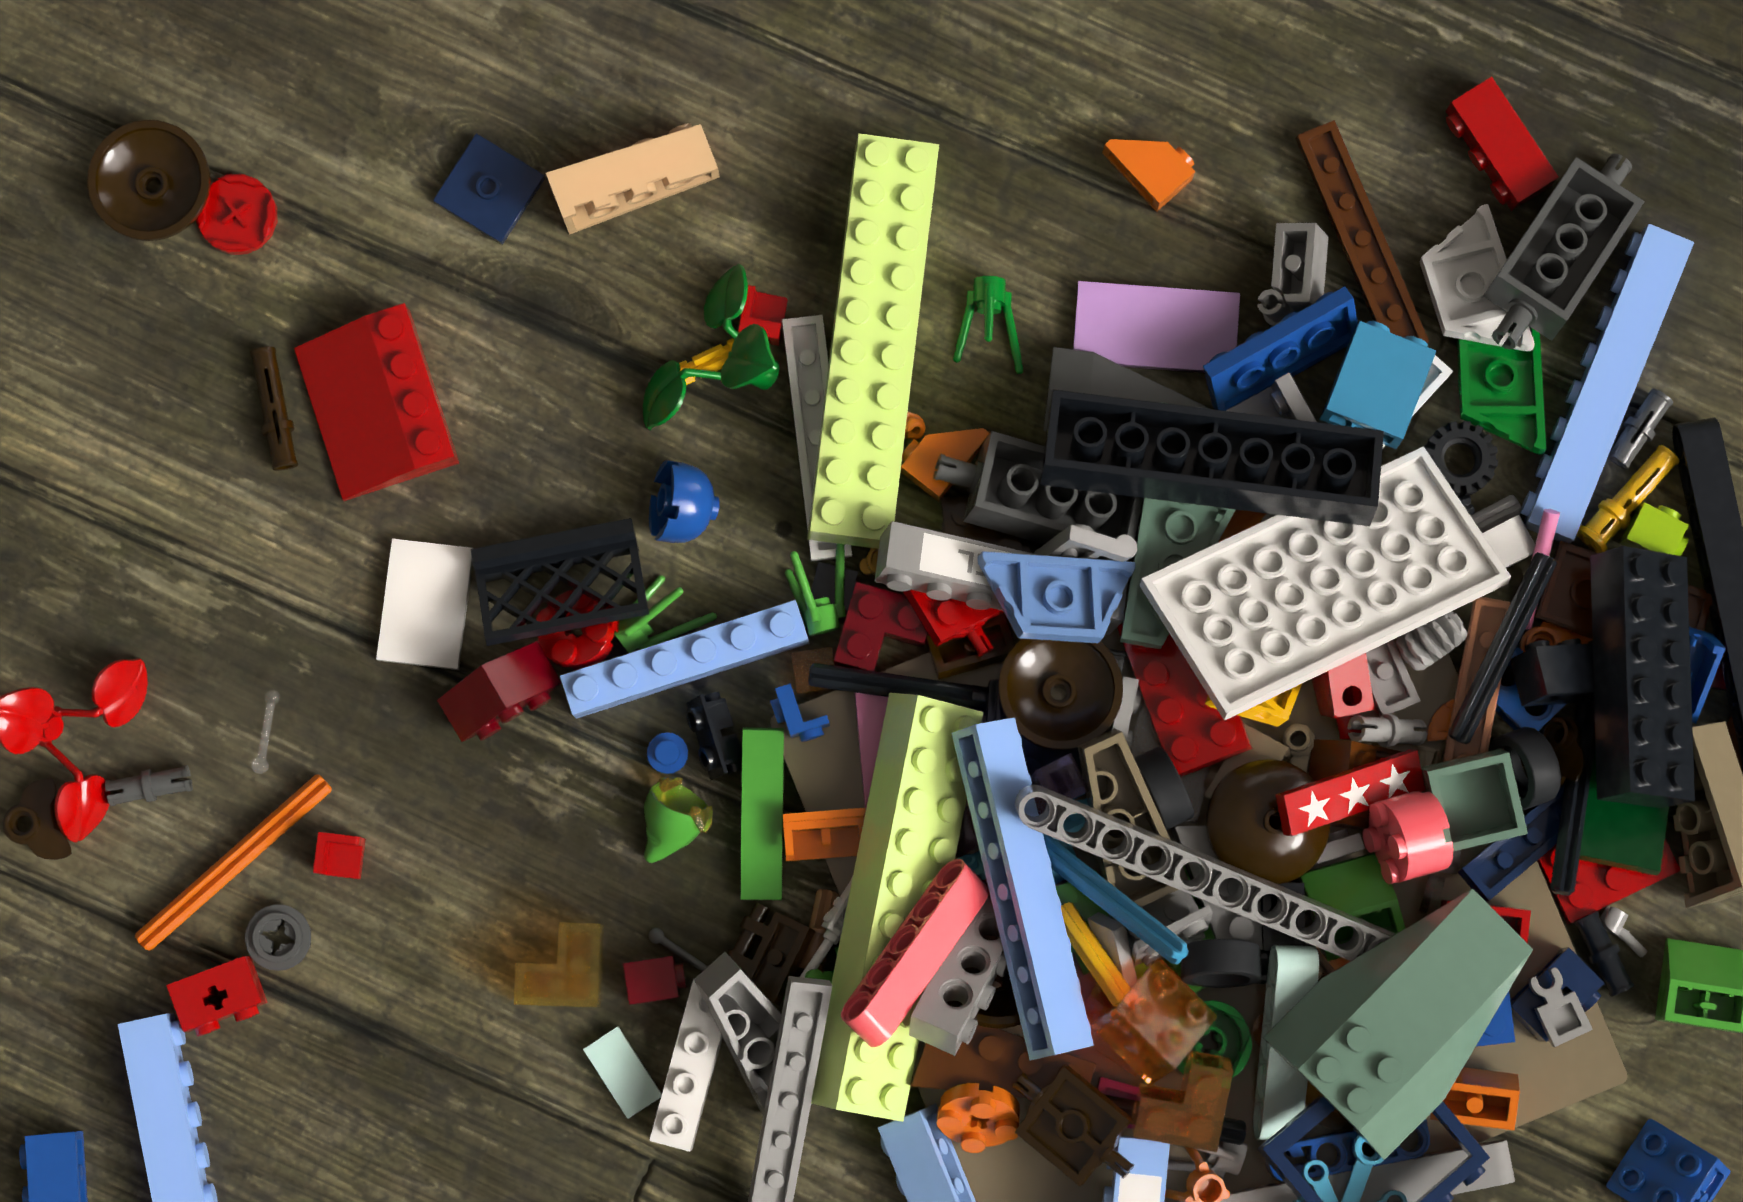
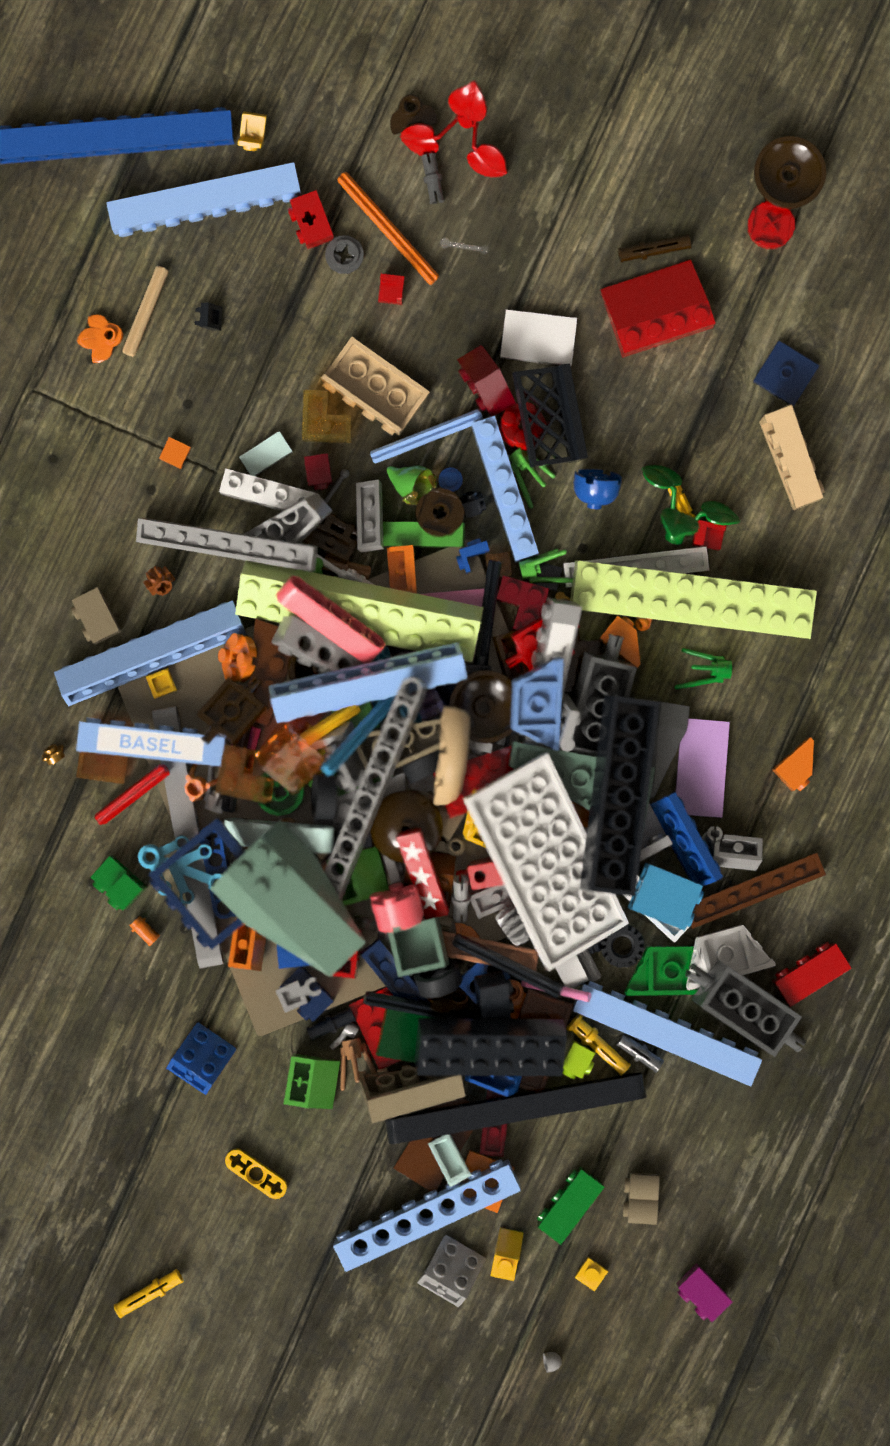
camera: 90 degrees right, 5 degrees up
none -> black tile [194,302,223,331]
none -> yellow bracket [238,111,267,151]
none -> tan bracket [321,337,430,436]
none -> medium nougat plant [340,1038,377,1091]
none -> light grey plate [356,480,384,552]
none -> light blue axle [370,409,483,463]
none -> dark brown plate [416,488,464,538]
none -> tan brick [433,707,470,805]

